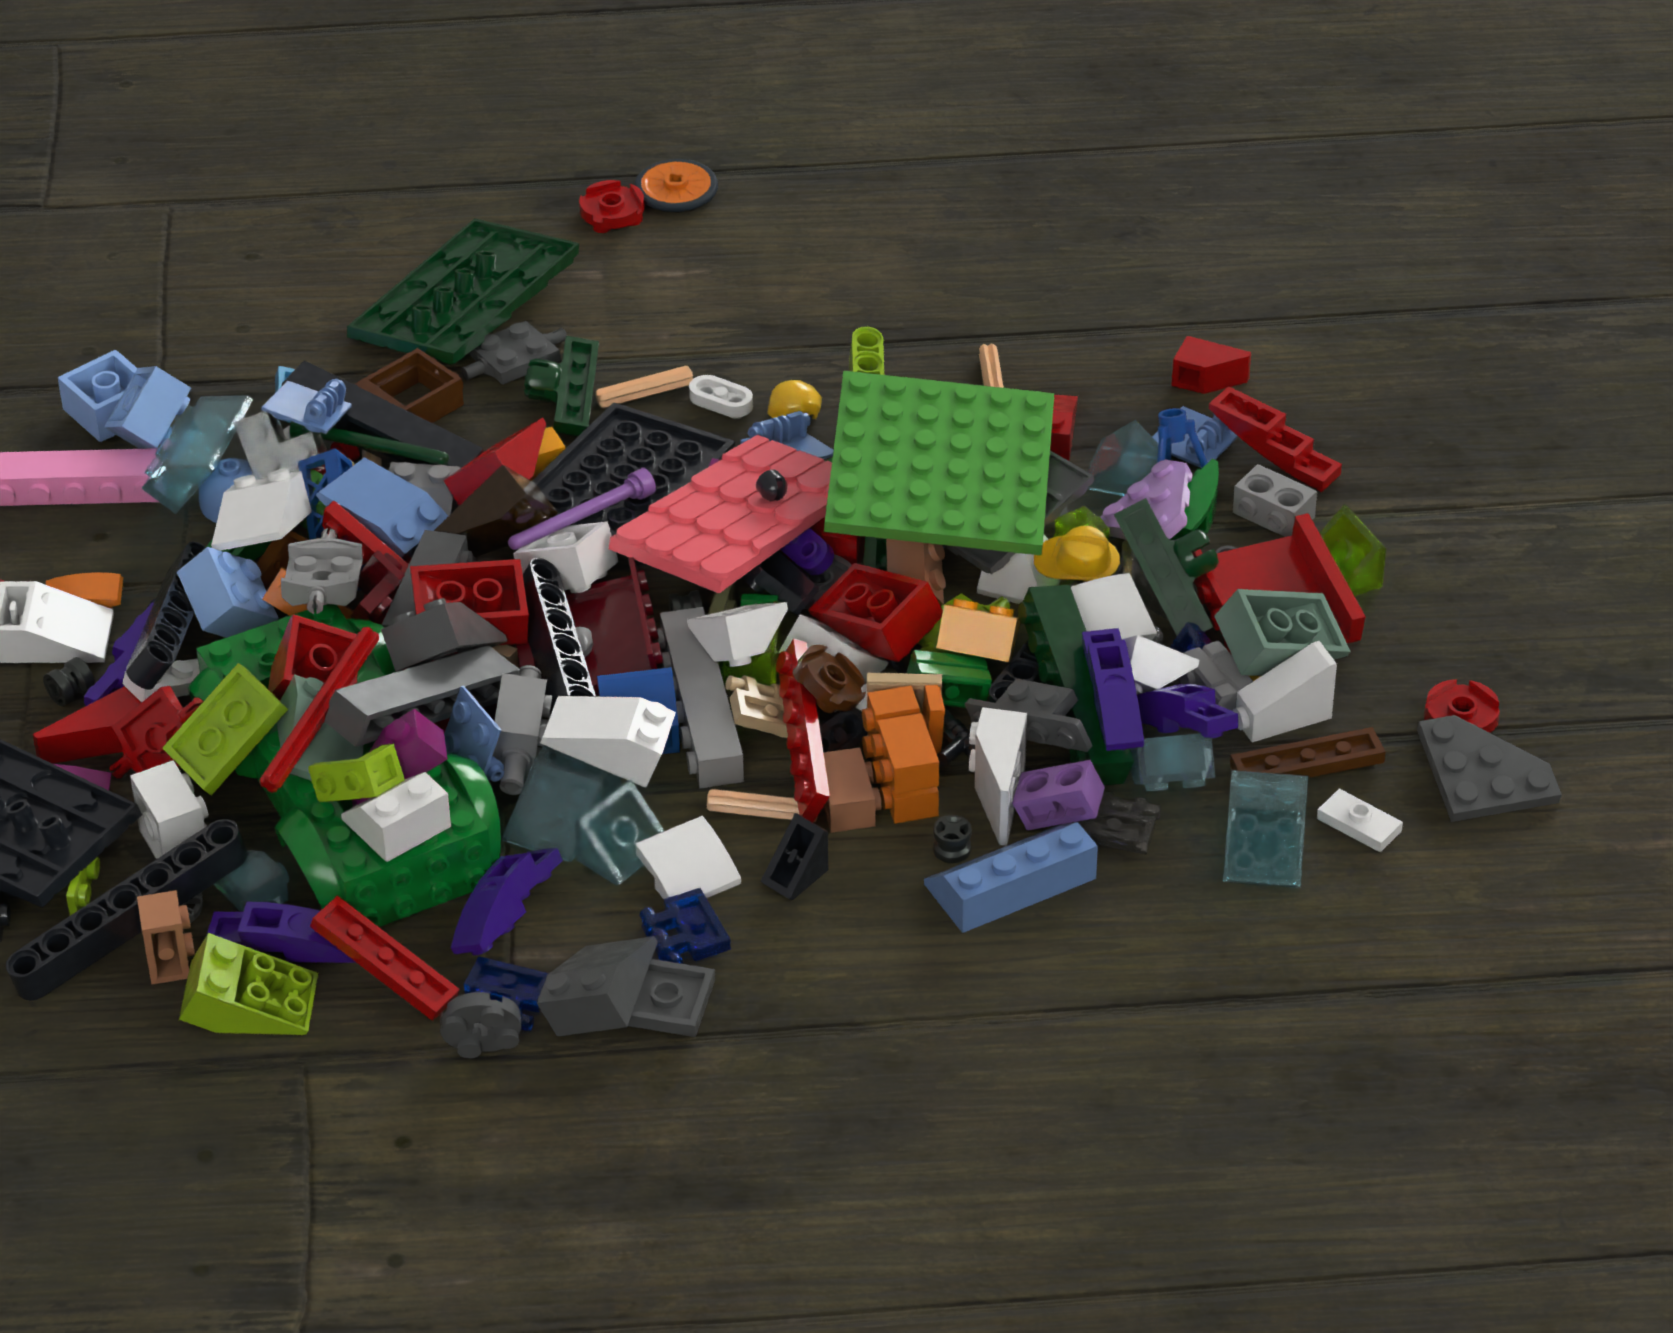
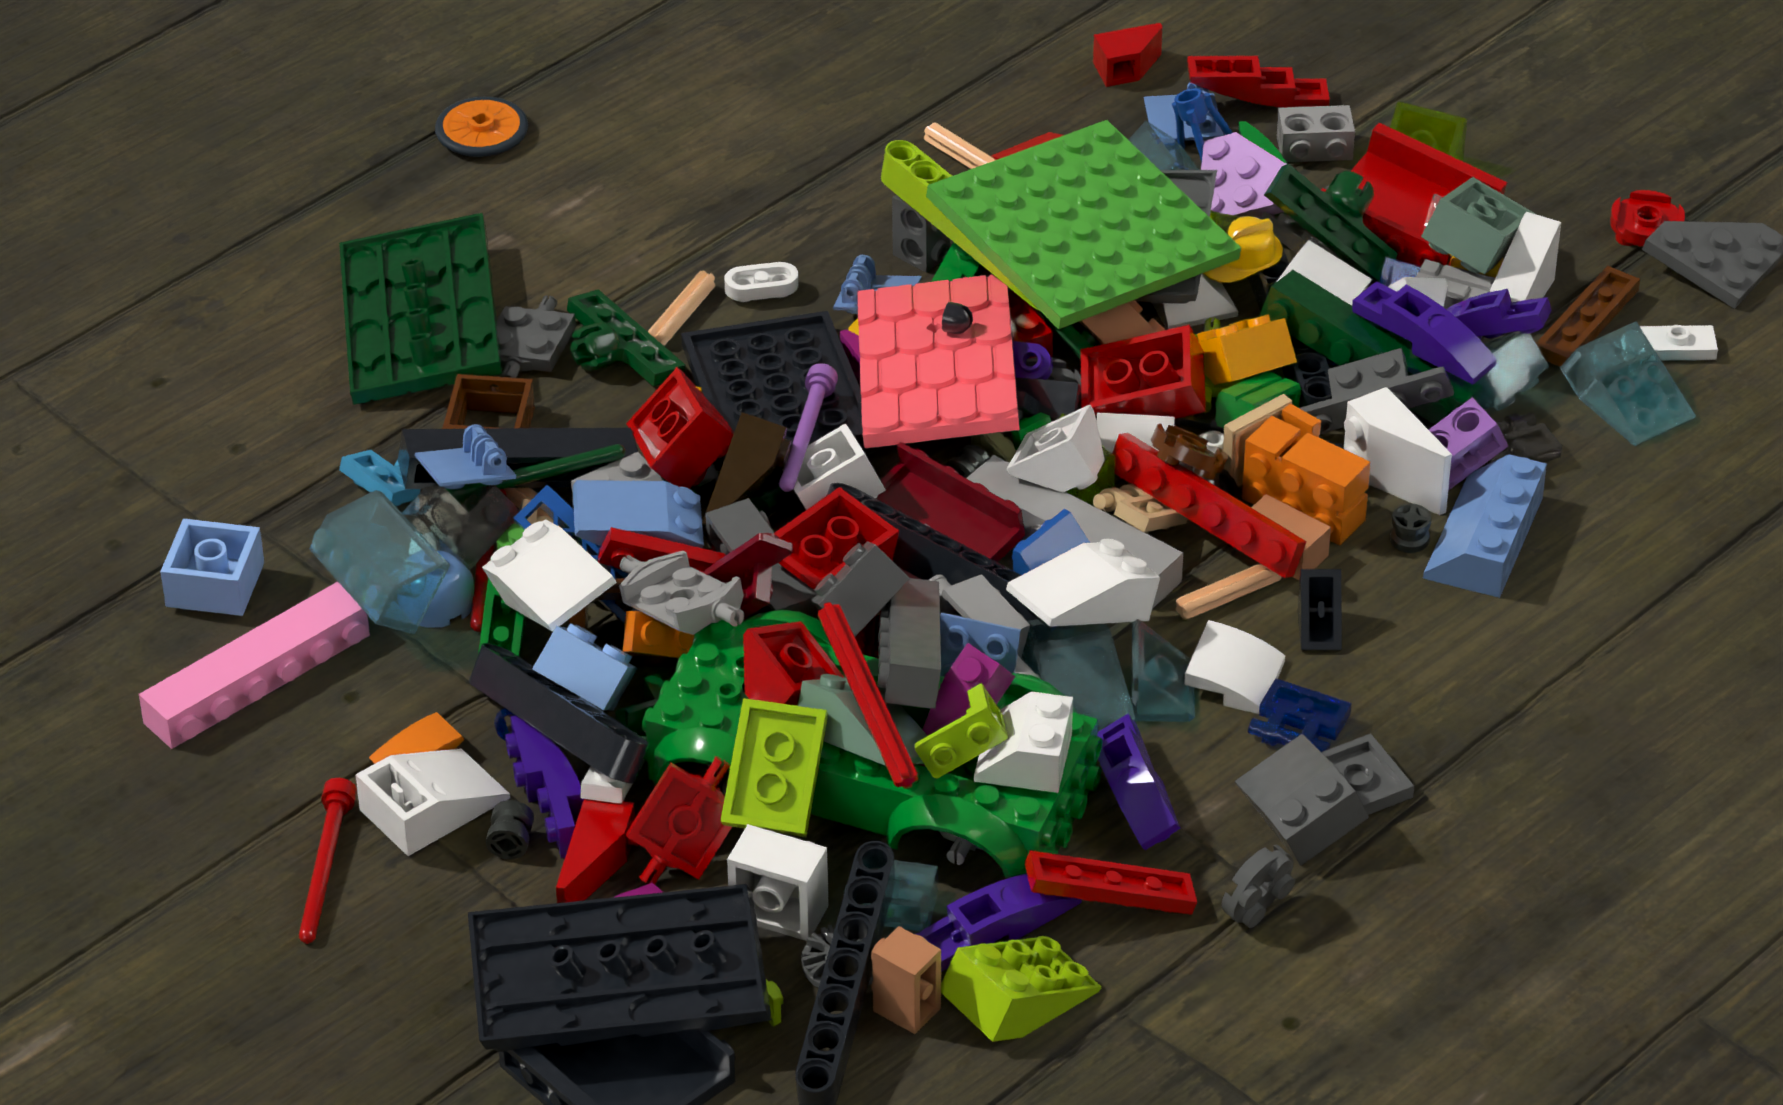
camera: 40 degrees left, 0 degrees up
light blue brick [104,366,191,449] -> none
clear blue plate [464,956,549,1032] -> none
red plate [579,180,644,233] -> none
yellow hair [767,380,822,419] -> none

